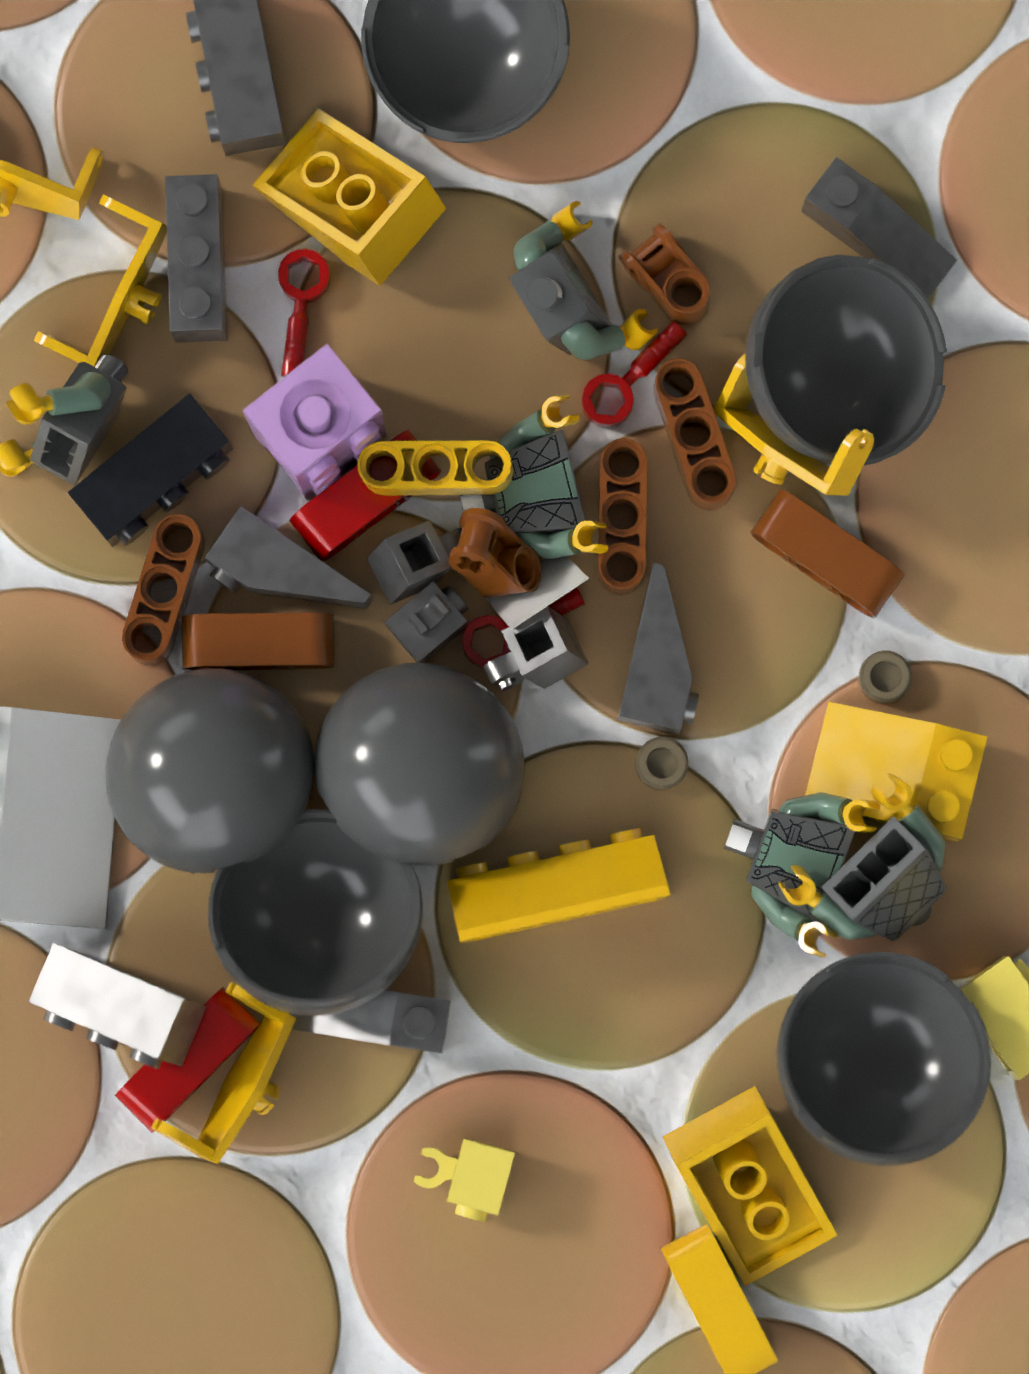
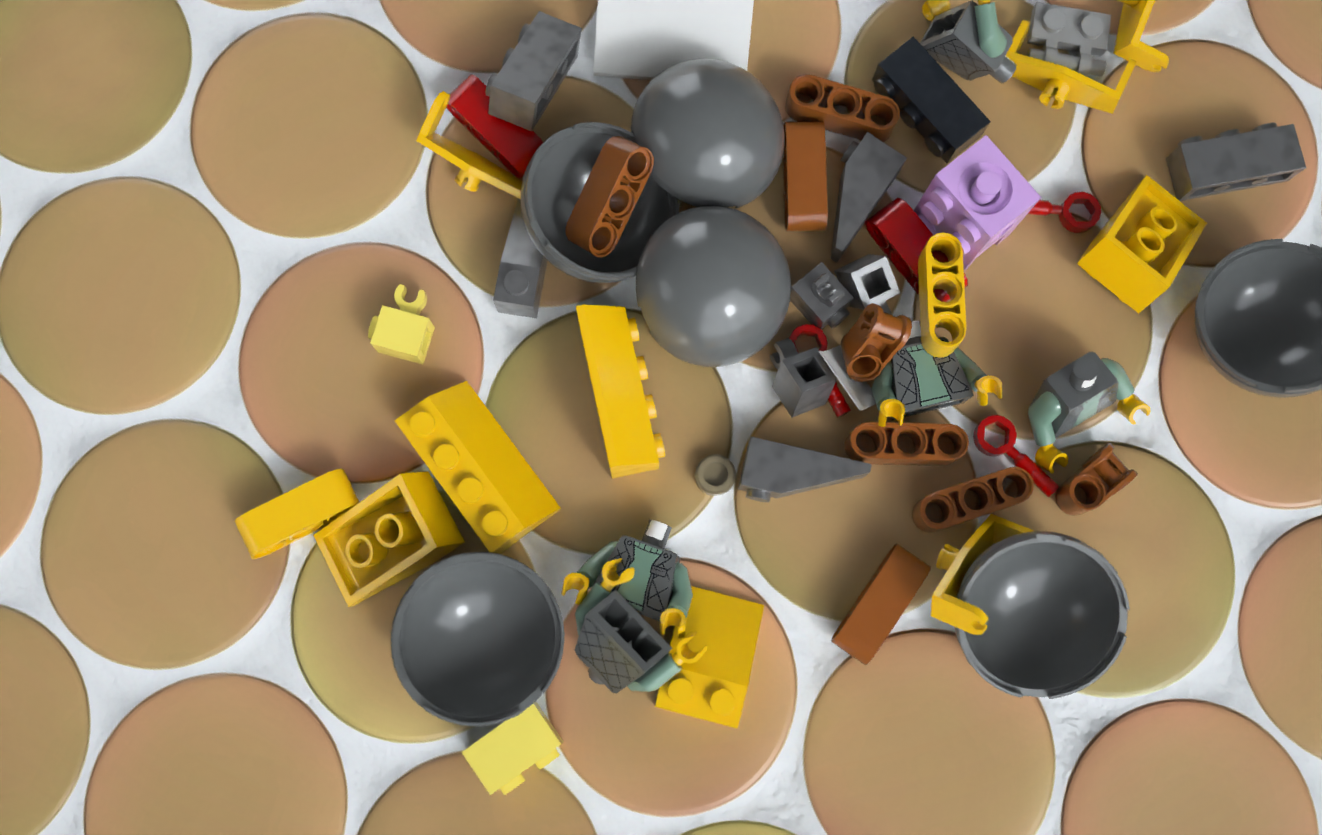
camera: 85 degrees right, 5 degrees down
flat silver brick [165,174,227,343] -> none
flat silver slope [801,157,957,299] -> none
dark tan tile [858,650,912,704] -> none
none -> yellow slope [394,381,561,554]
none -> dark orange beam [566,136,654,257]
none -> light grey plate [1027,2,1111,77]

